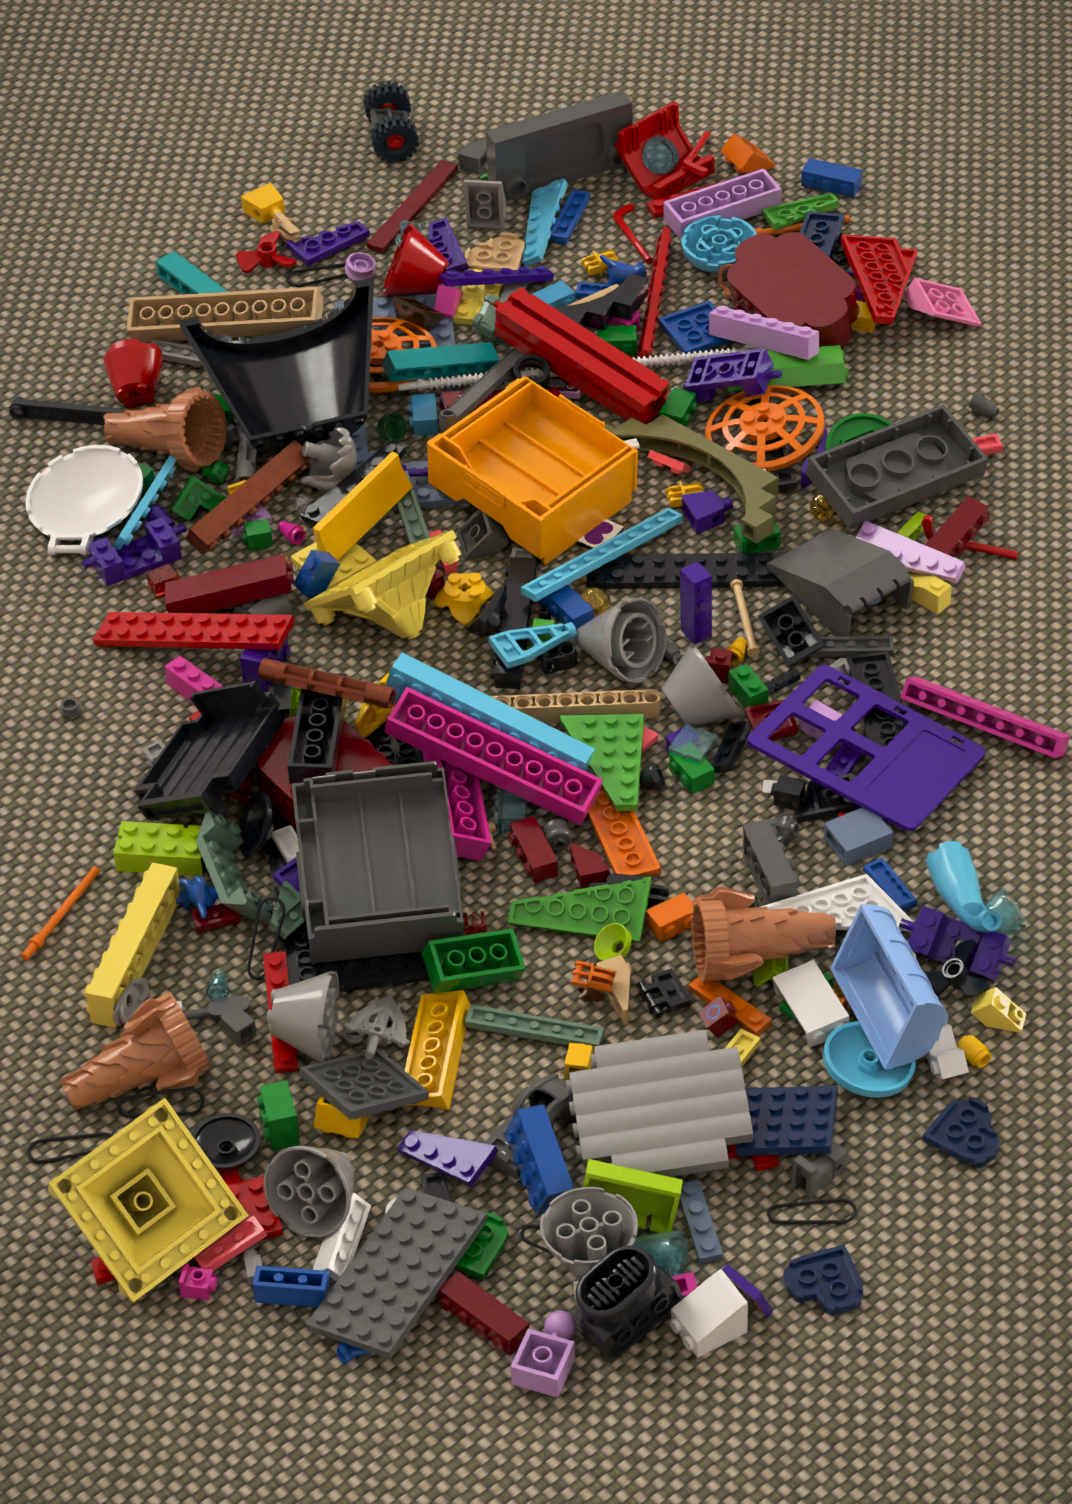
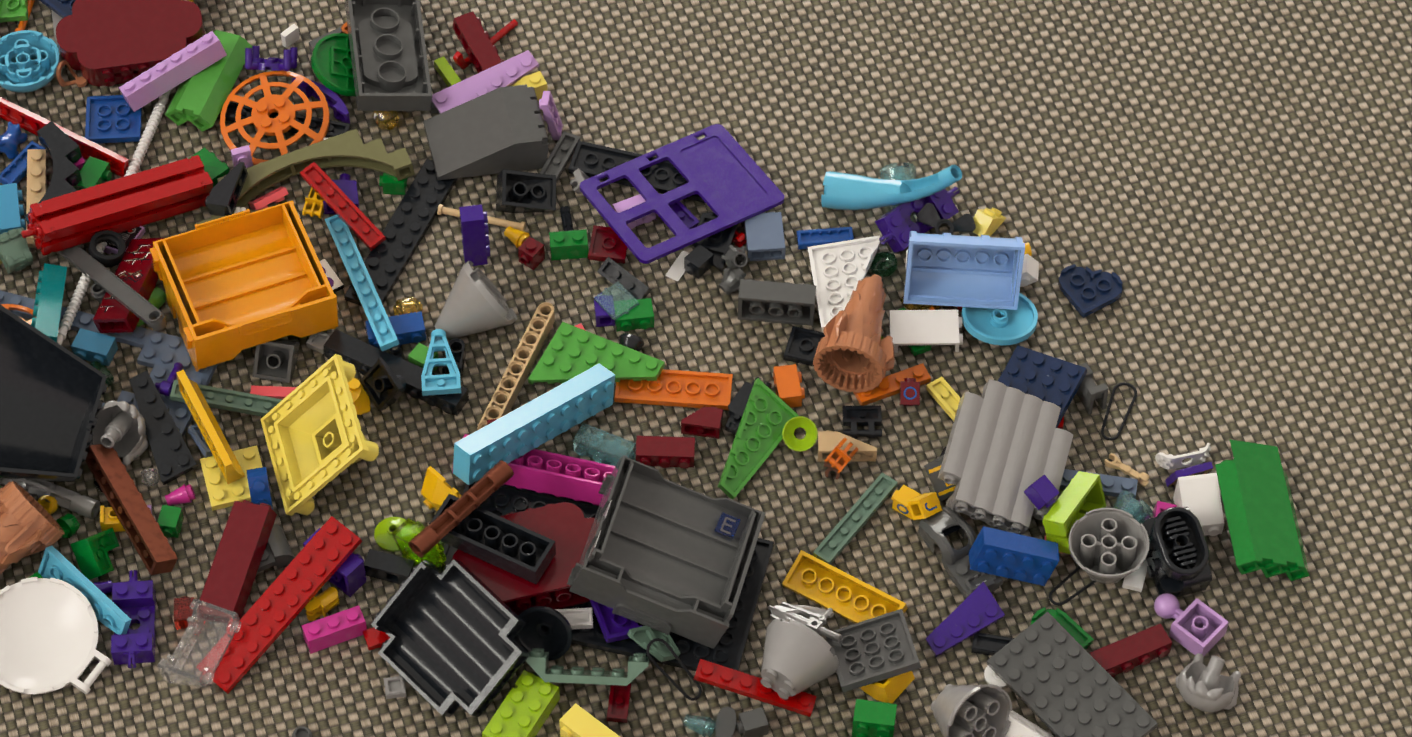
camera: 70 degrees left, 10 degrees up
blue animal [176,876,219,918] -> none
dark pink brick [385,687,603,826] -> none
green brick [422,929,526,994] -> none
dark grey piece [542,819,572,851] -> none
light grey cone [661,644,741,727] -> none
dark grey bar [664,639,684,669] -> none
dark purple brick [683,348,782,402] -> none
dark blue plate [783,1244,863,1315] -> none
dark pink brick [900,676,1070,758] -> none
none -> yellow piece [38,495,58,515]
none -> clear windscreen [157,598,241,687]
none -> black slope [205,162,248,217]
none -> lavender plate [231,145,253,168]
none -> dark purple plate [245,46,297,71]
none -> white tile [281,24,300,49]
none -> red plate [300,162,386,251]
none -> yellow arm [305,587,339,621]
none -> lavender plate [539,91,563,140]
none -> clear blue tile [714,512,741,538]
none -> dark grey rock [721,244,750,271]
none -> yellow brick [907,492,942,520]
none -> dark purple brick [1024,474,1060,510]
none -> tan piece [1104,453,1149,487]
none -> white piece [1155,443,1211,470]
none -> light grey piece [1175,653,1241,712]
none -> green panel [1215,439,1310,581]

